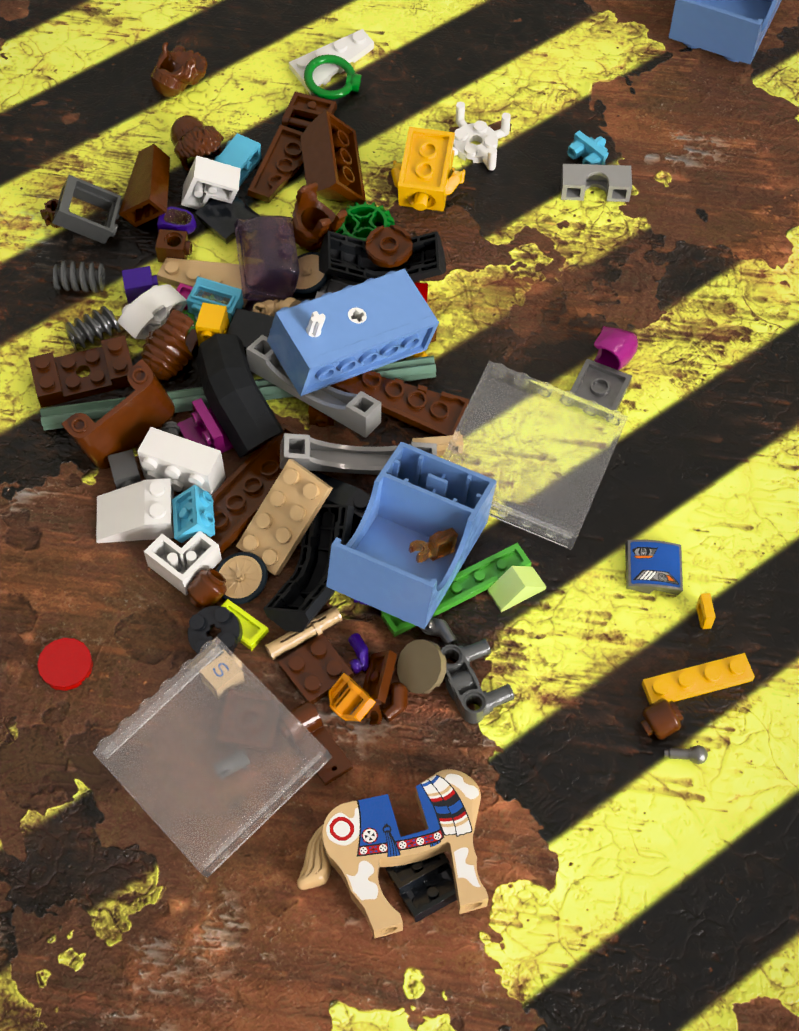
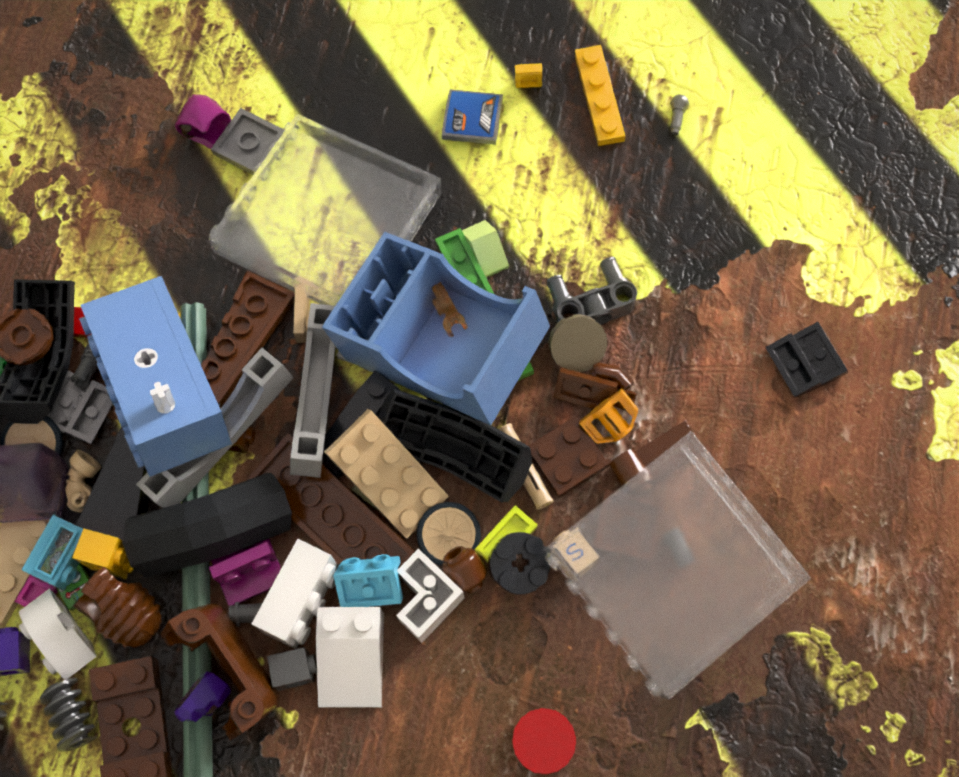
camera: 80 degrees left, 10 degrees up
animal [297,769,489,939] -> none
dark purple arm [348,633,369,674] -> none
reddish brown head [640,698,684,740] -> none
none -> dark purple rock [174,671,231,722]

